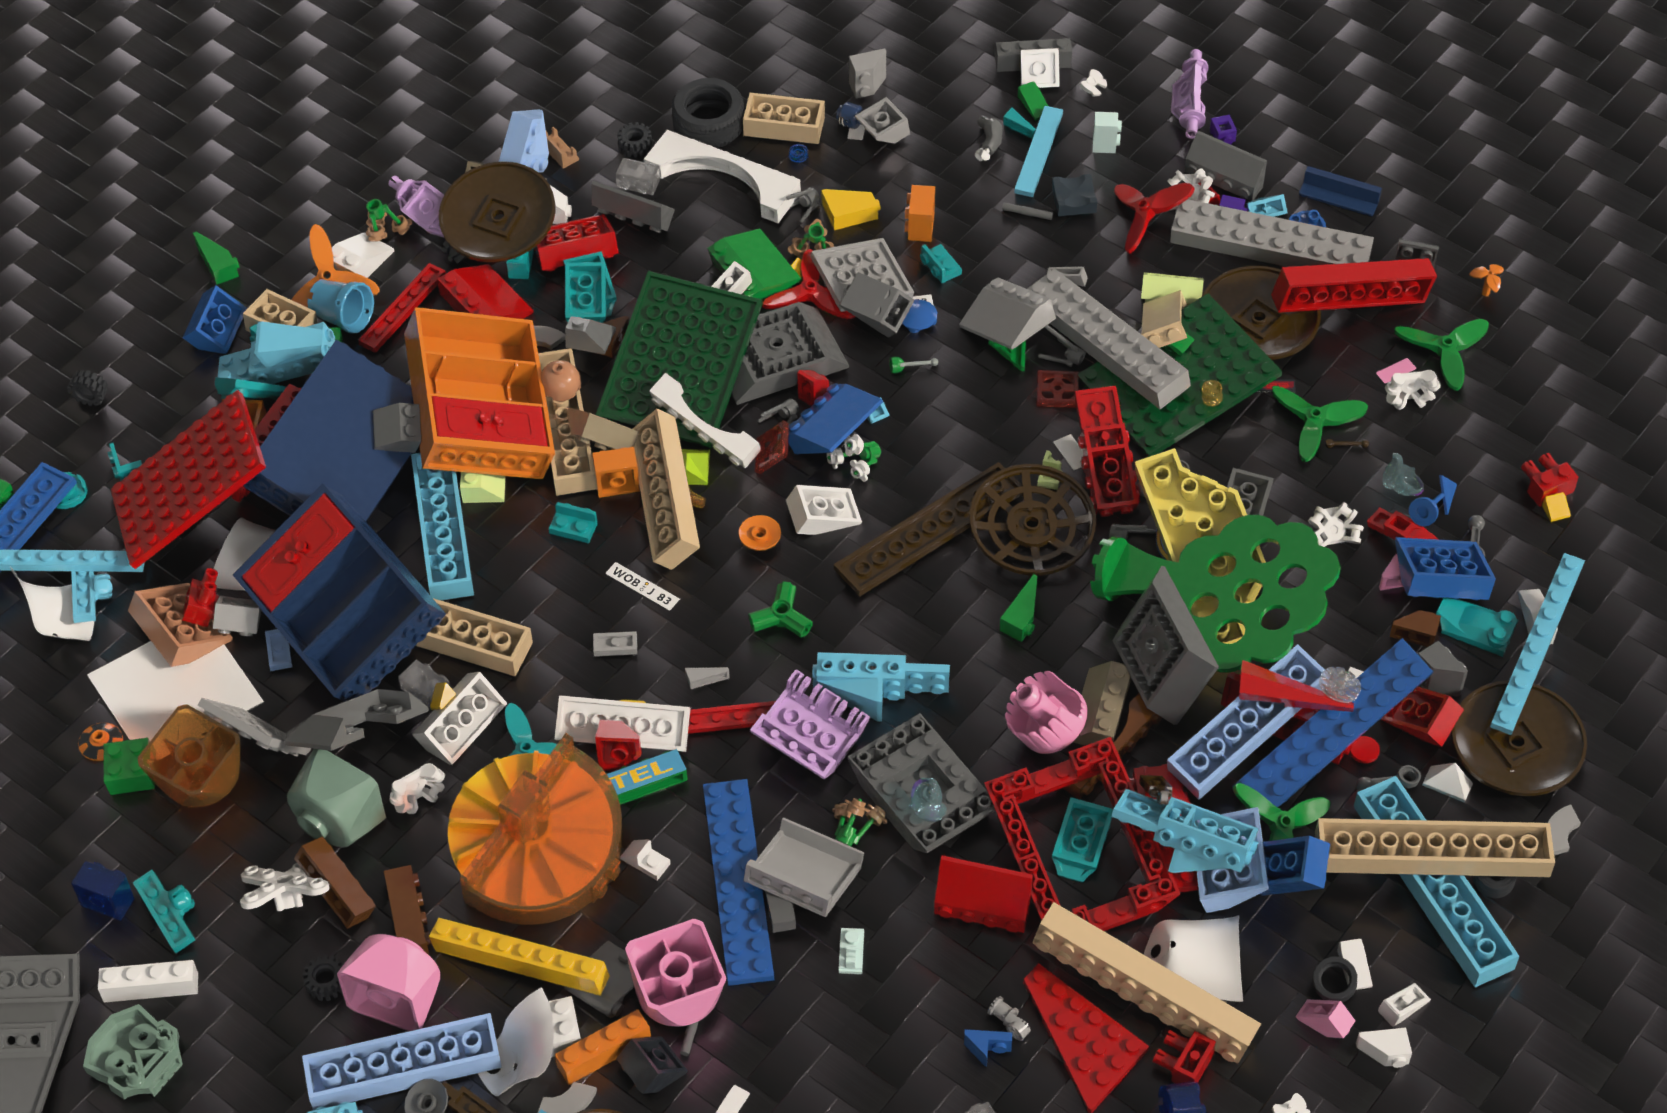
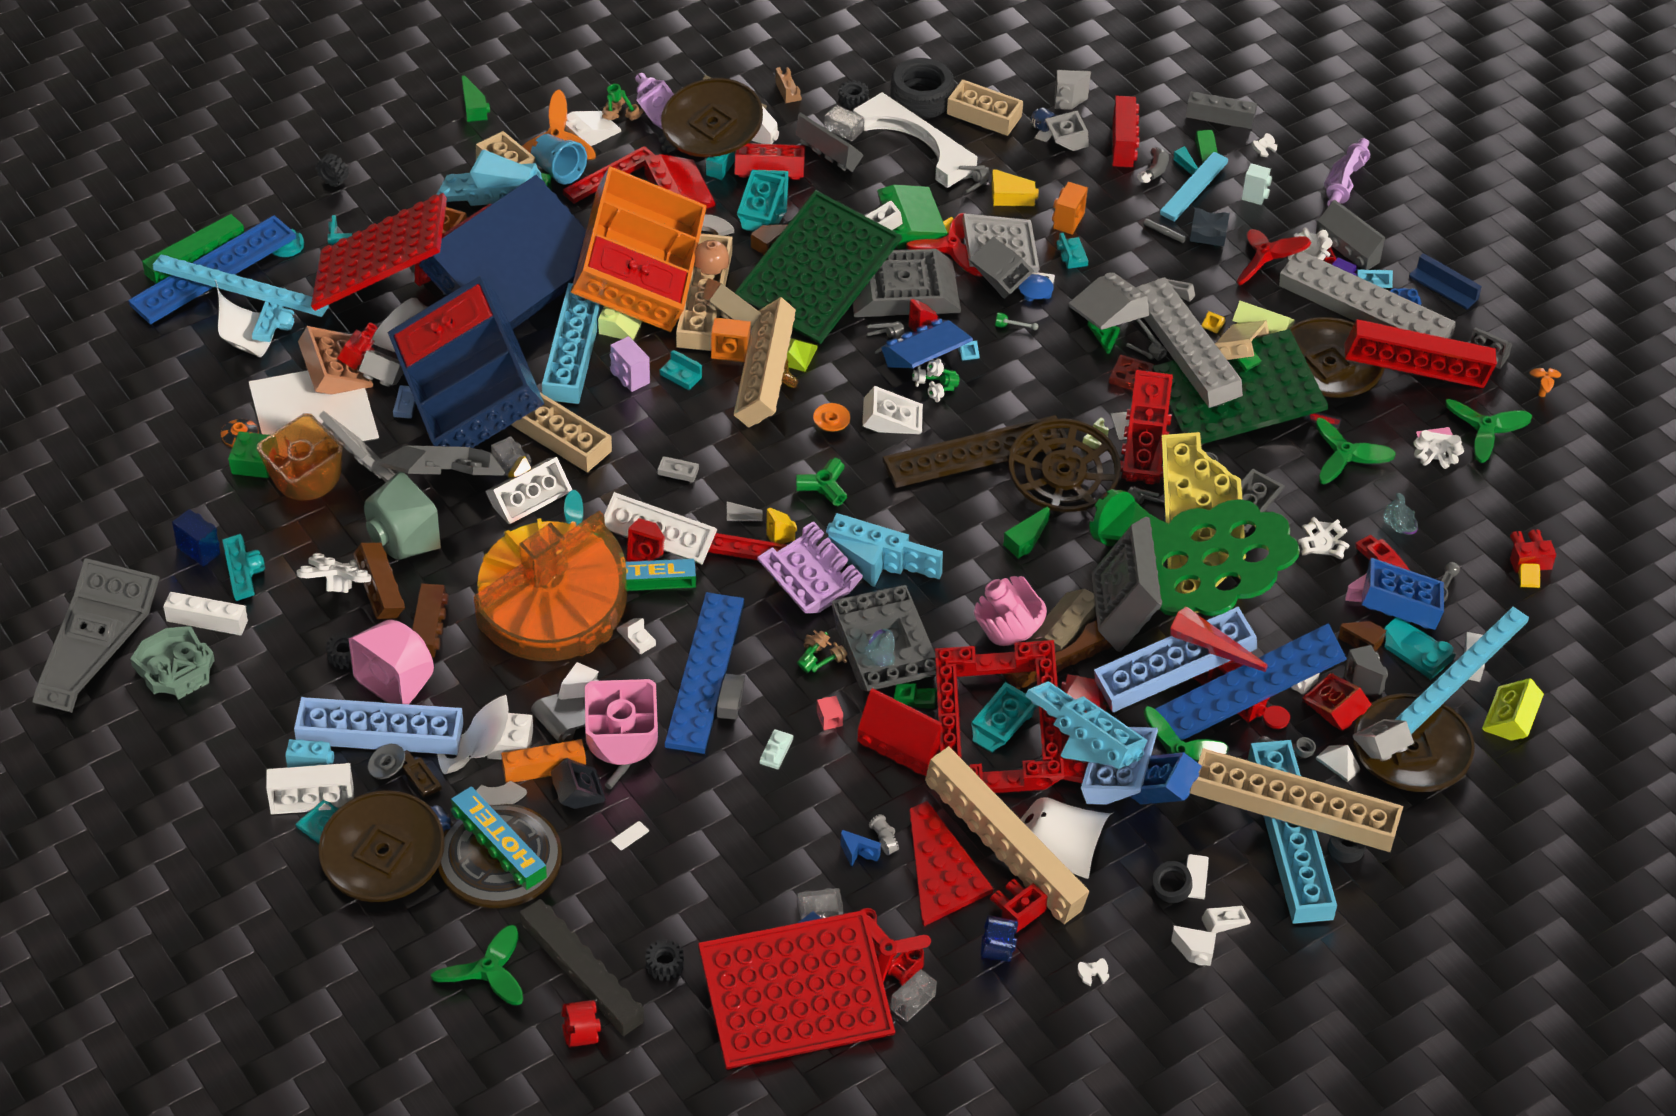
camera: 15 degrees right, 5 degrees down
blue slope [183,285,247,354] -> none
teal slope [215,377,286,401] -> none
dark grey slope [372,403,421,453] -> none
white piece [389,763,445,814] -> none
yellow brick [429,918,610,996] -> none
light blue slope [499,109,549,172] -> none
dark grey slope [565,316,616,354] -> none
white sticker [605,562,680,610] -> none
white arch [650,373,761,468] -> none
light grey panel [744,817,864,917] -> none
clear red piece [755,420,789,474] -> none
plant [788,219,834,259] -> none
clear blue tile [789,144,808,163] -> none
white plate [1020,48,1059,87] -> none
dark brown hinge [1139,775,1173,804] -> none
clear yellow wheel [1202,380,1223,406] -> none
dark purple brick [1210,115,1237,145] -> none
bright pink slope [1296,999,1355,1038] -> none
clear wheel [1319,667,1361,703] -> none
dark brown hinge [1326,439,1369,448] -> none
blue piece [1409,475,1457,526] -> none
light grey tile [1548,805,1581,855] -> none
none -> white slope [558,662,599,700]
none -> lavender piece [610,336,650,392]
none -> yellow slope [766,508,797,544]
none -> coral brick [817,696,843,730]
none -> green slope [894,684,937,709]
none -> red brick [1113,96,1139,167]
none -> yellow slope [1201,311,1226,334]
none -> light grey slope [1353,719,1414,761]
none -> neon yellow slope [1482,678,1544,741]

